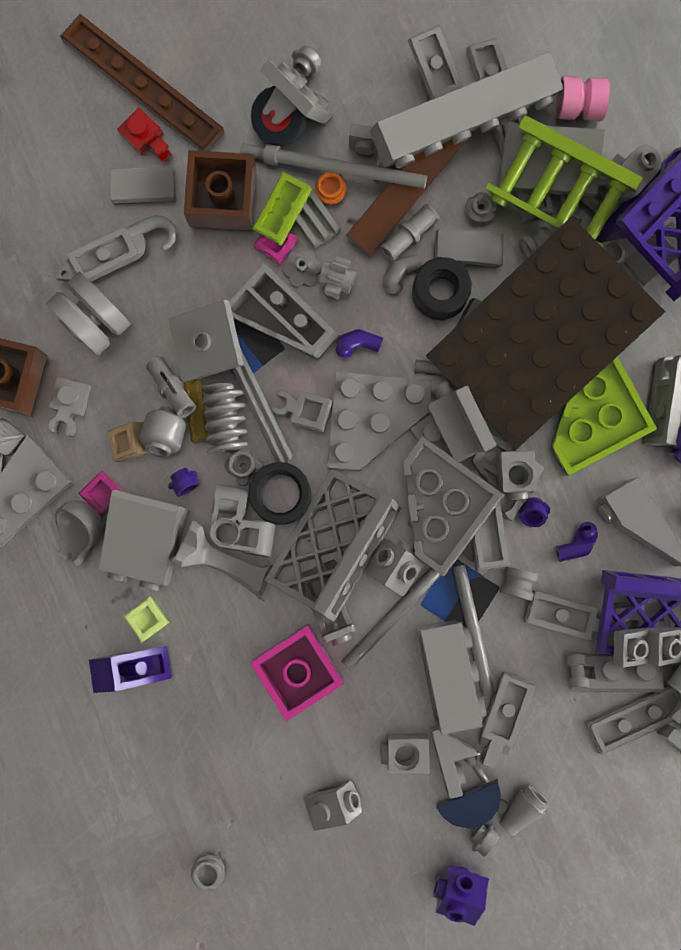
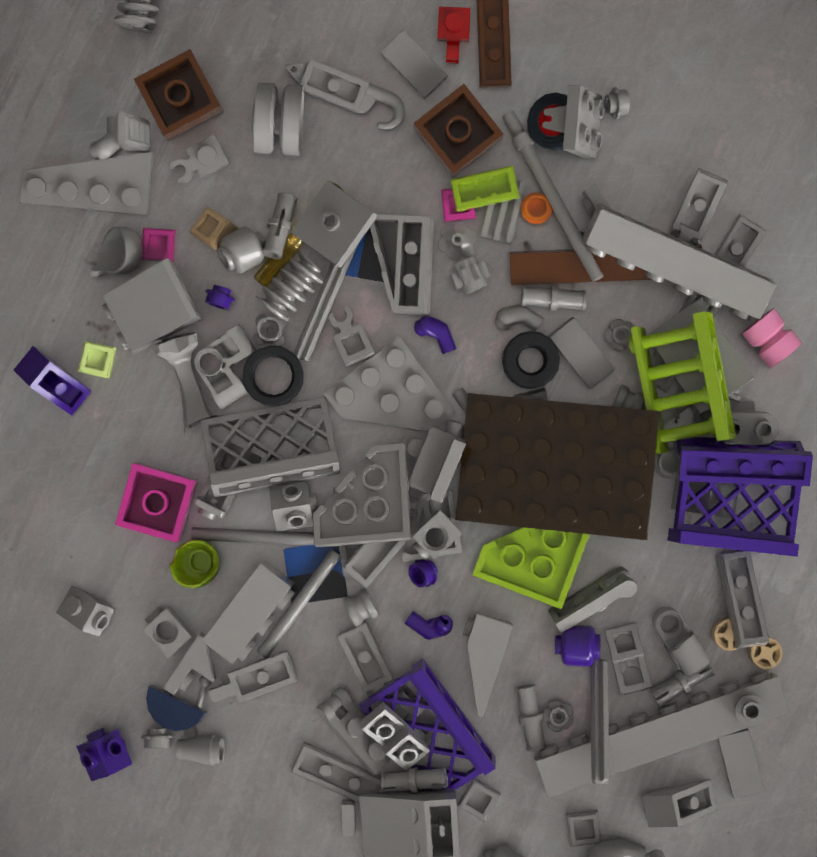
camera: 45 degrees right, 5 degrees up
none -> lime hair [169,540,220,588]

